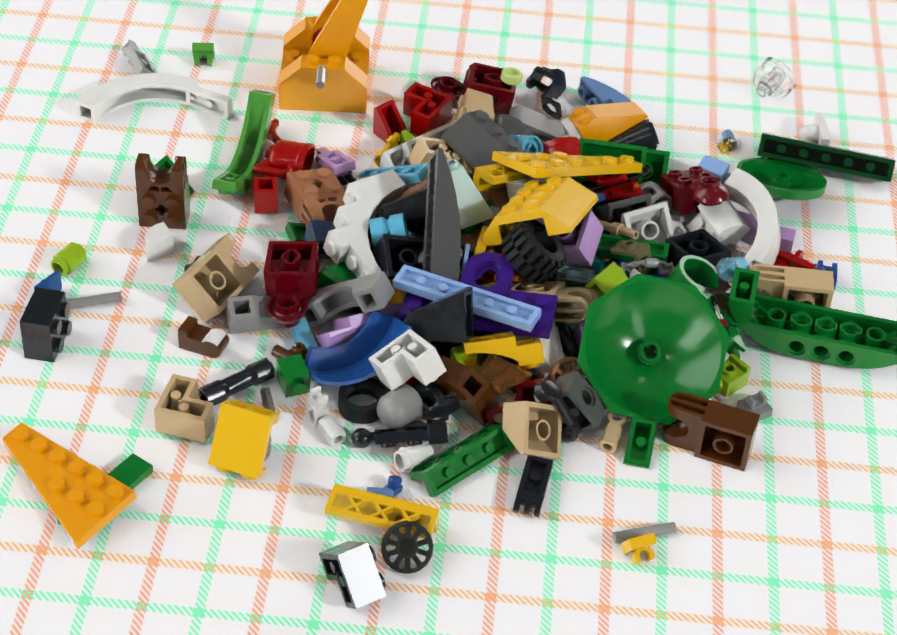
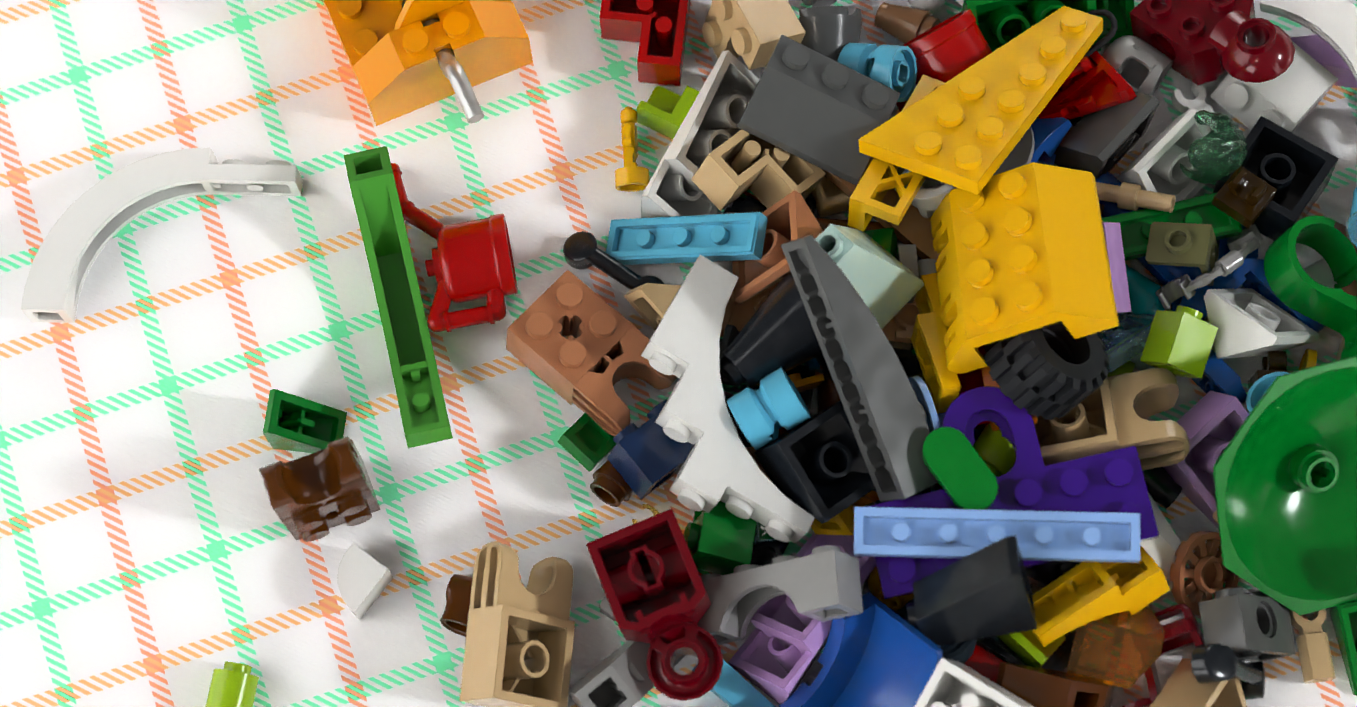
camera: 20 degrees left, 30 degrees up
light grey hinge [121,39,156,75] -> none
bright green tile [192,42,215,66] -> none
red slope [253,177,278,214] -> none
lavender hinge [315,147,356,176] -> none
red slope [373,99,408,145] -> none
none -> green tile [922,427,998,510]
none -> clear green hair [1180,110,1248,184]
none -> dark brown tile [1212,165,1277,229]

